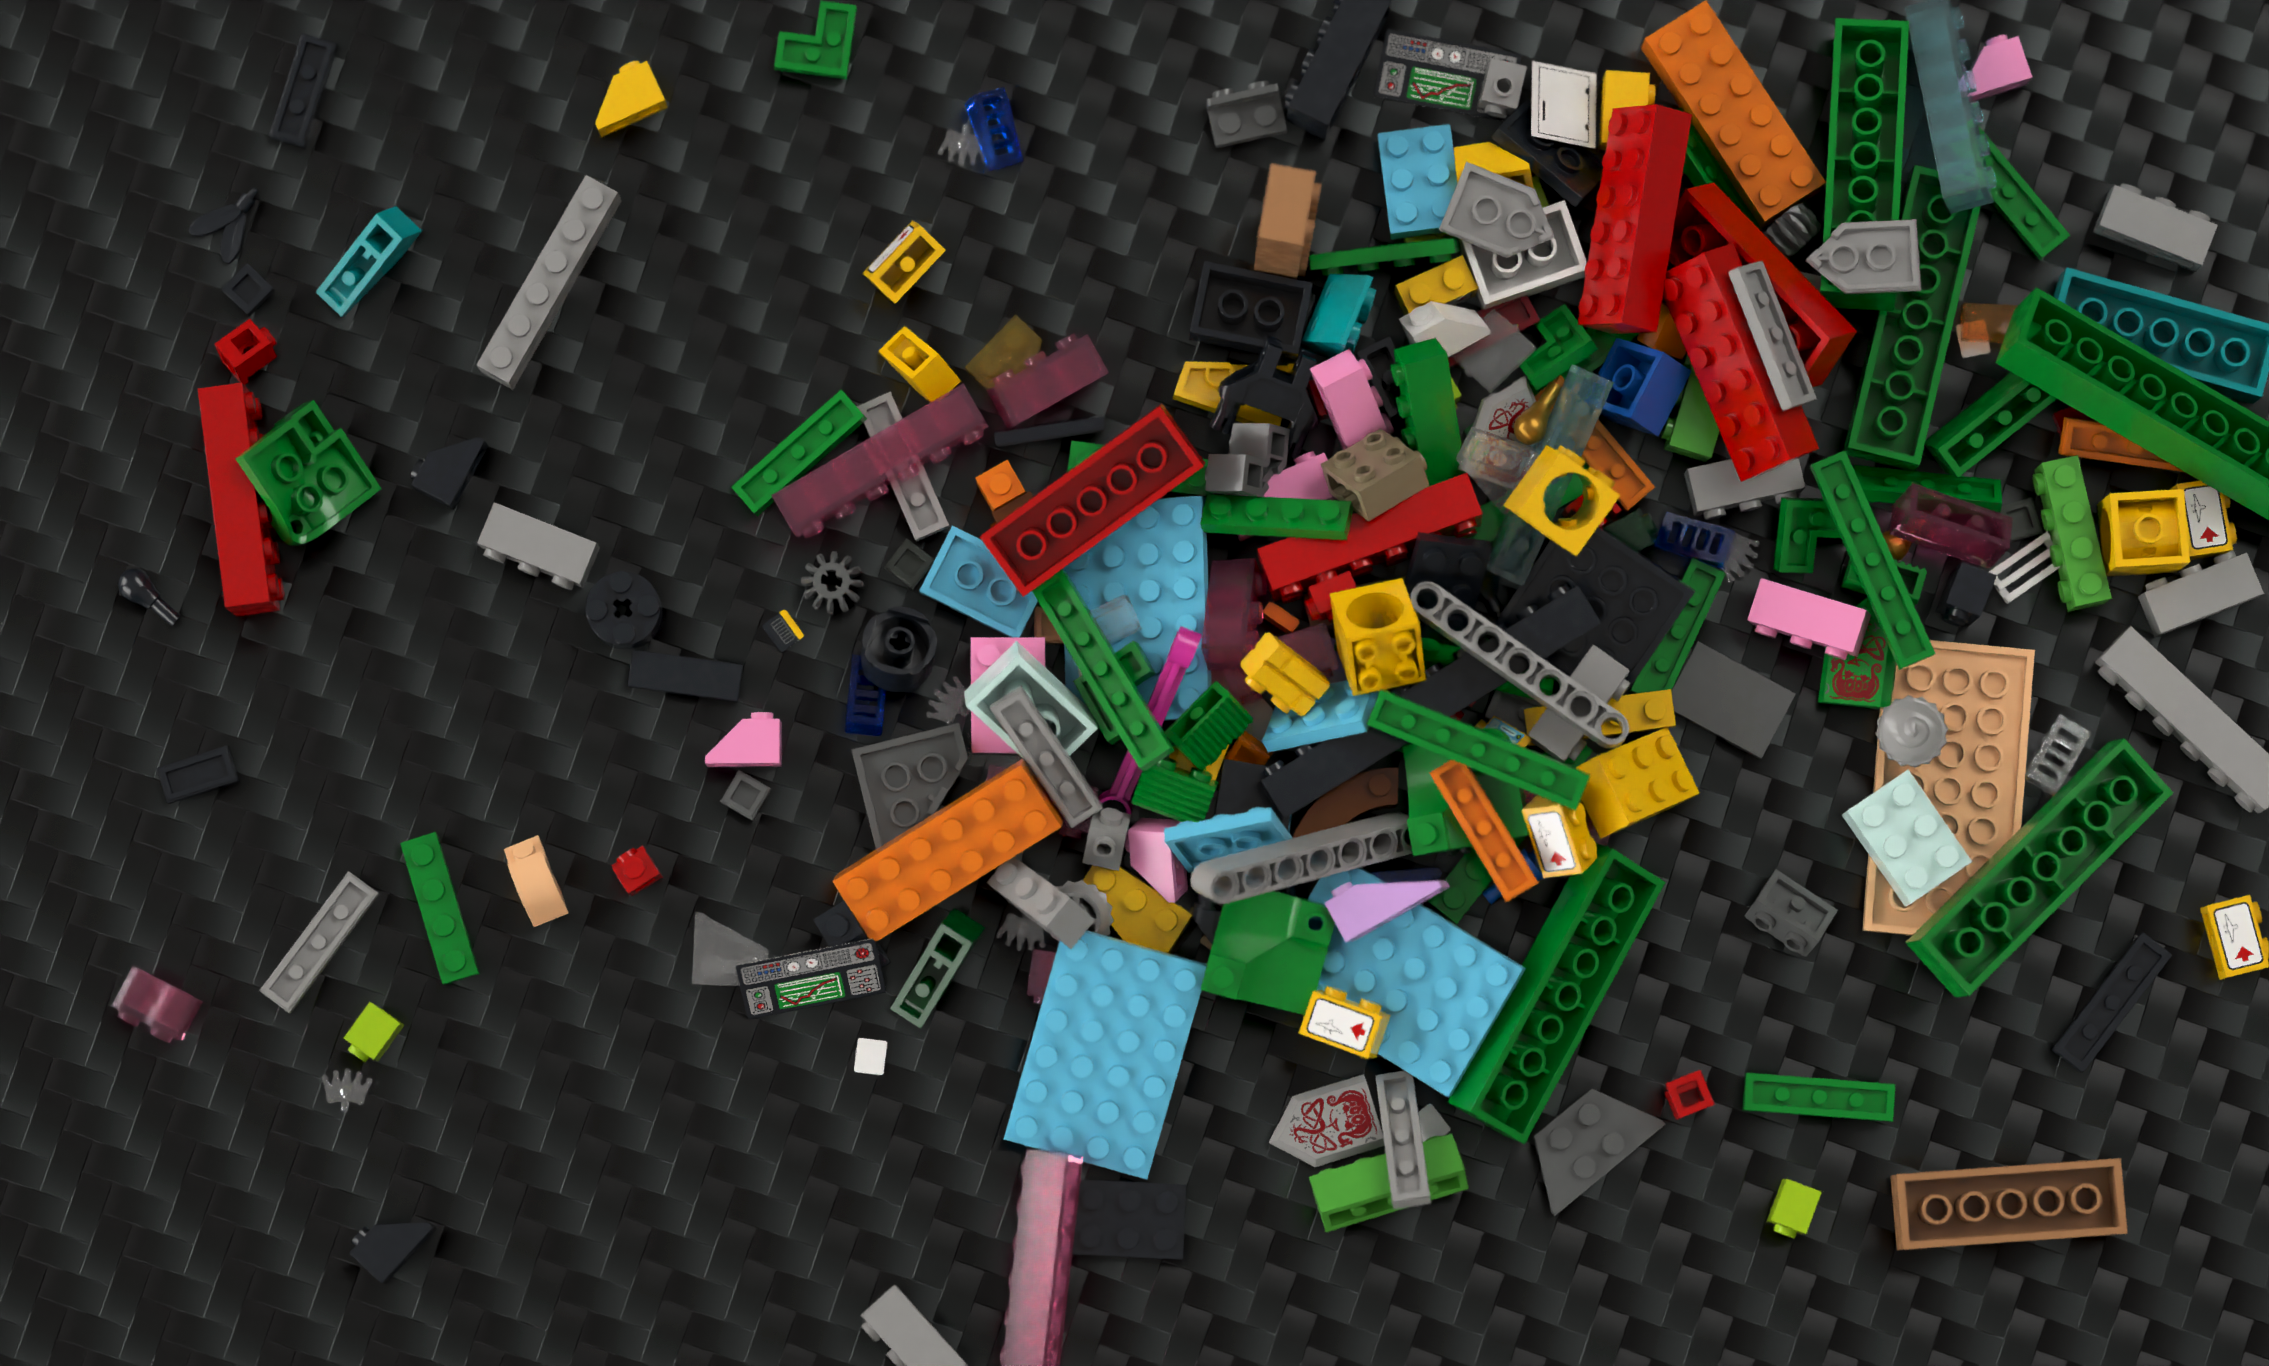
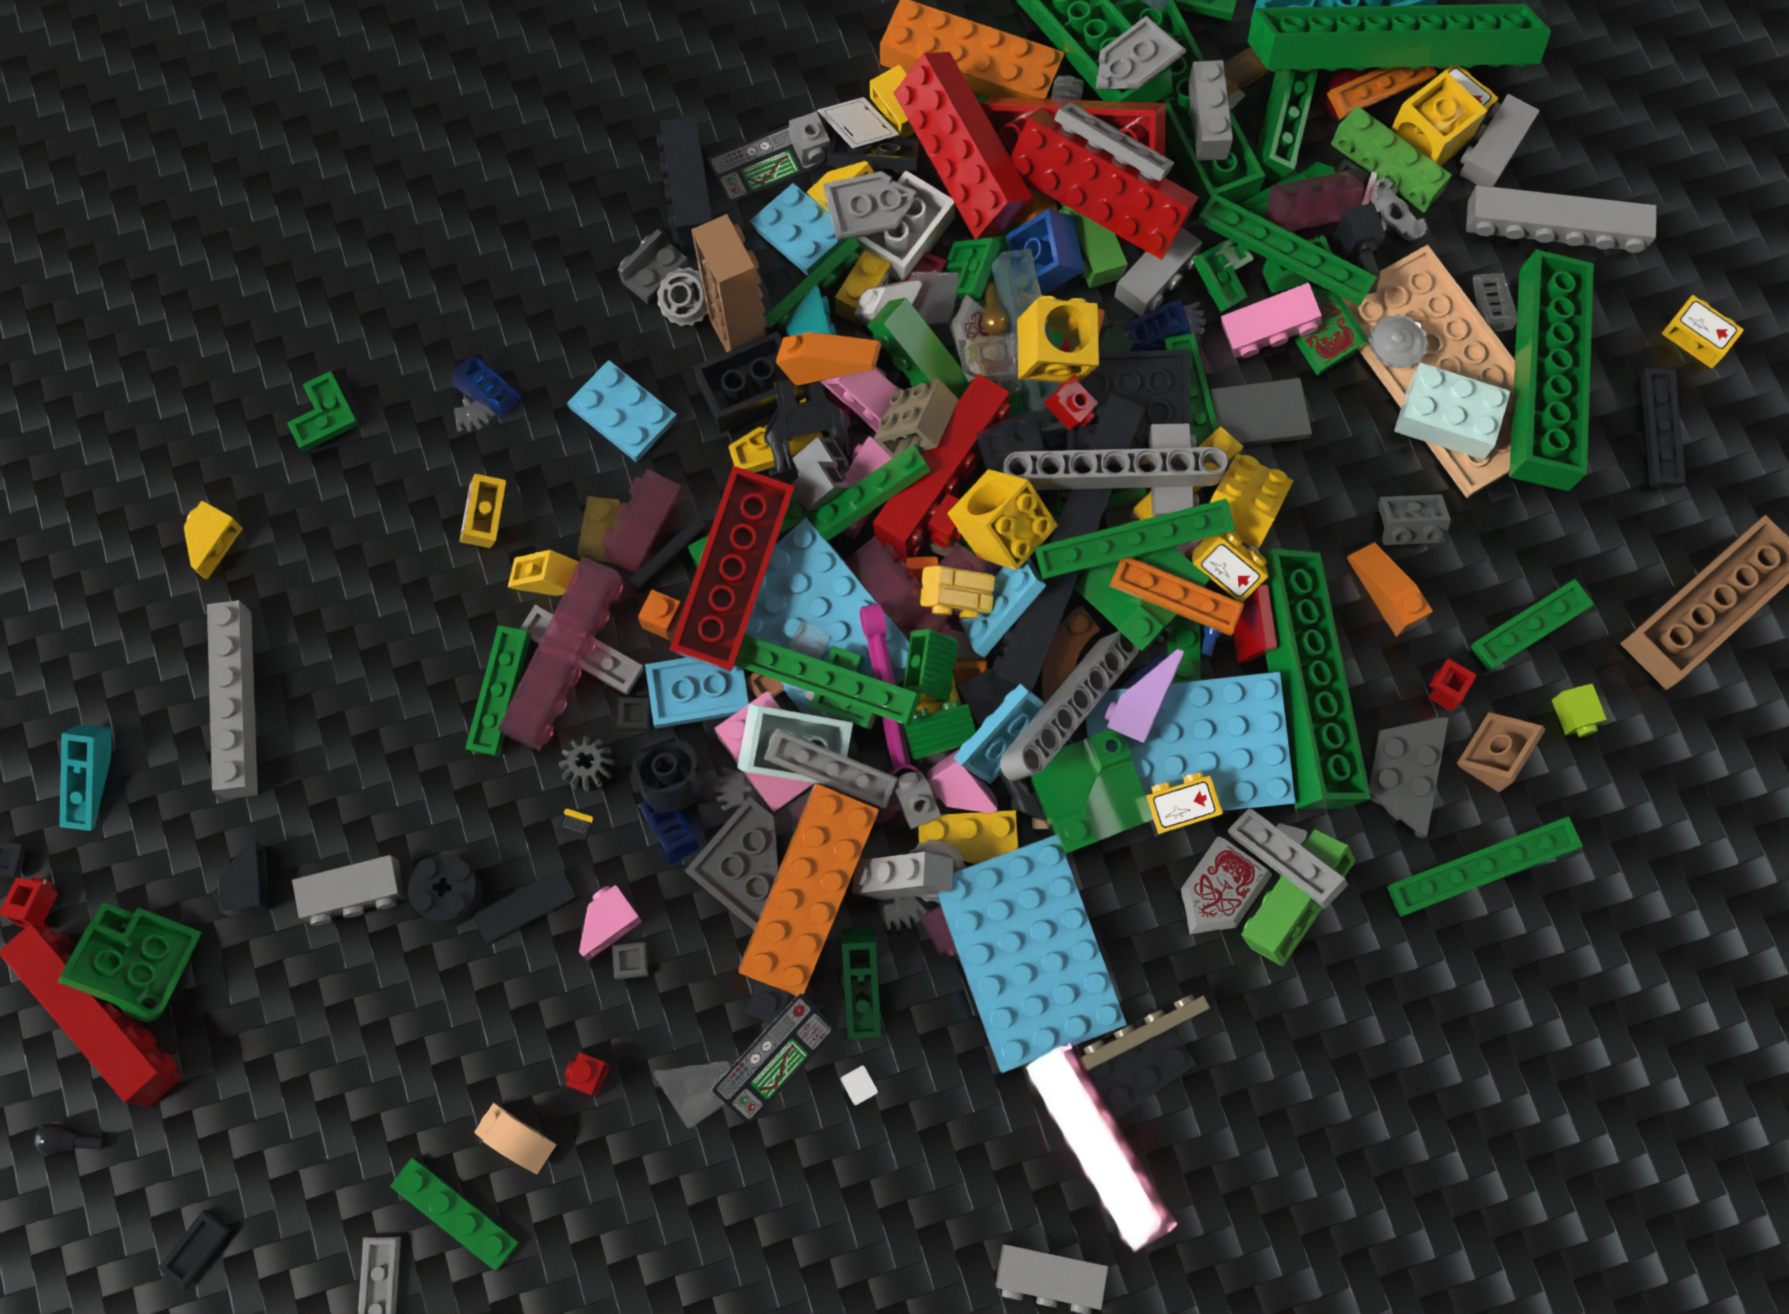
camera: 35 degrees left, 10 degrees down
none -> medium azure plate [567,360,677,462]
none -> light grey piece [657,267,708,326]
none -> orange slope [776,332,881,386]
none -> red brick [1043,374,1098,430]
none -> dark tan plate [1079,994,1210,1072]
none -> light grey brick [1188,60,1233,161]
none -> red tile [1233,585,1277,663]
none -> orange slope [1347,542,1433,637]
none -> pearl dark grey tile [1357,250,1380,294]
none -> light grey piece [1369,178,1427,241]
none -> green plate [1387,816,1583,917]
none -> medium nougat slope [1457,712,1545,792]

